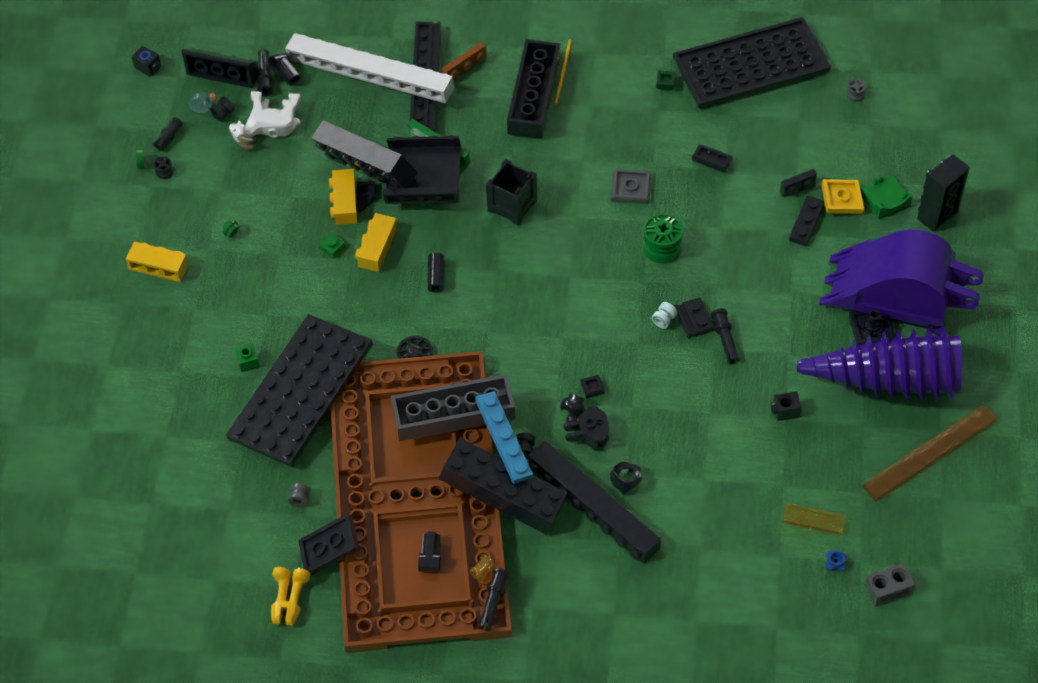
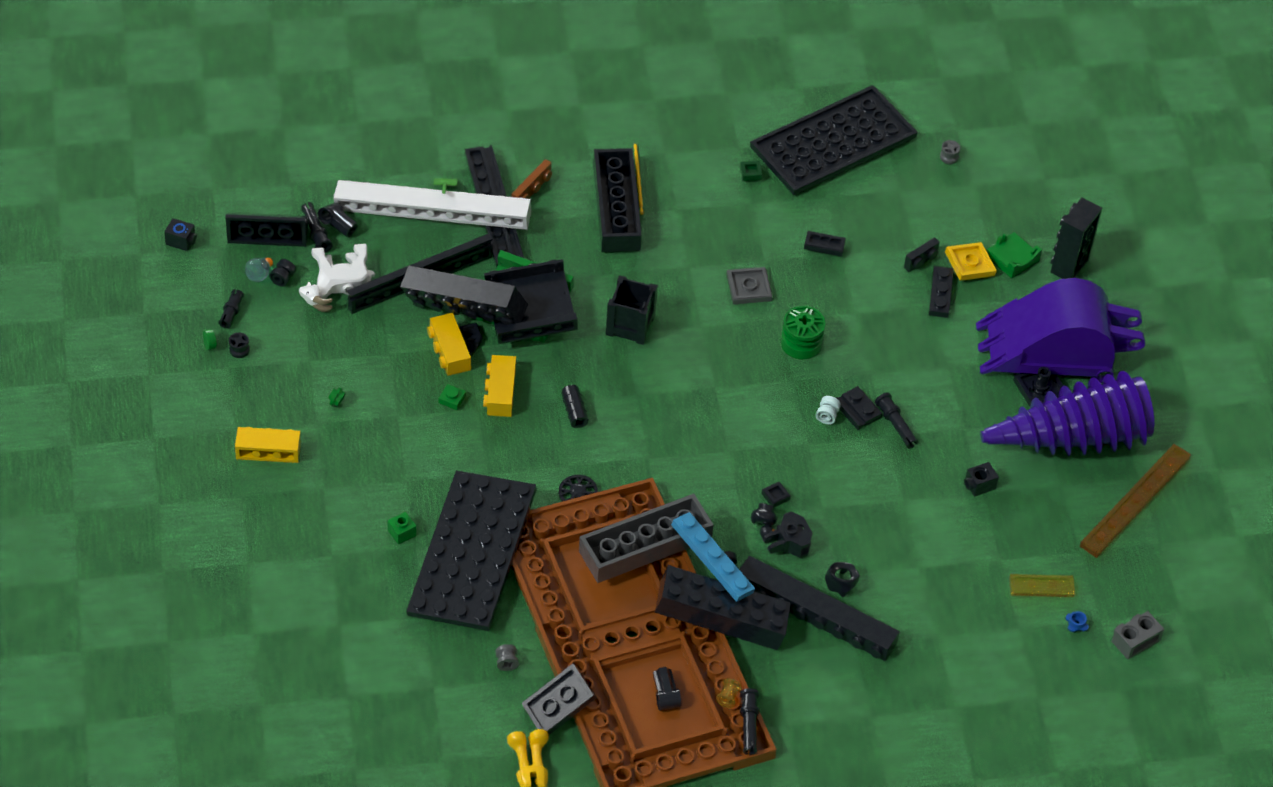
camera: 20 degrees left, 5 degrees down
none -> black plate [347,233,493,314]
none -> bright green piece [433,178,457,194]

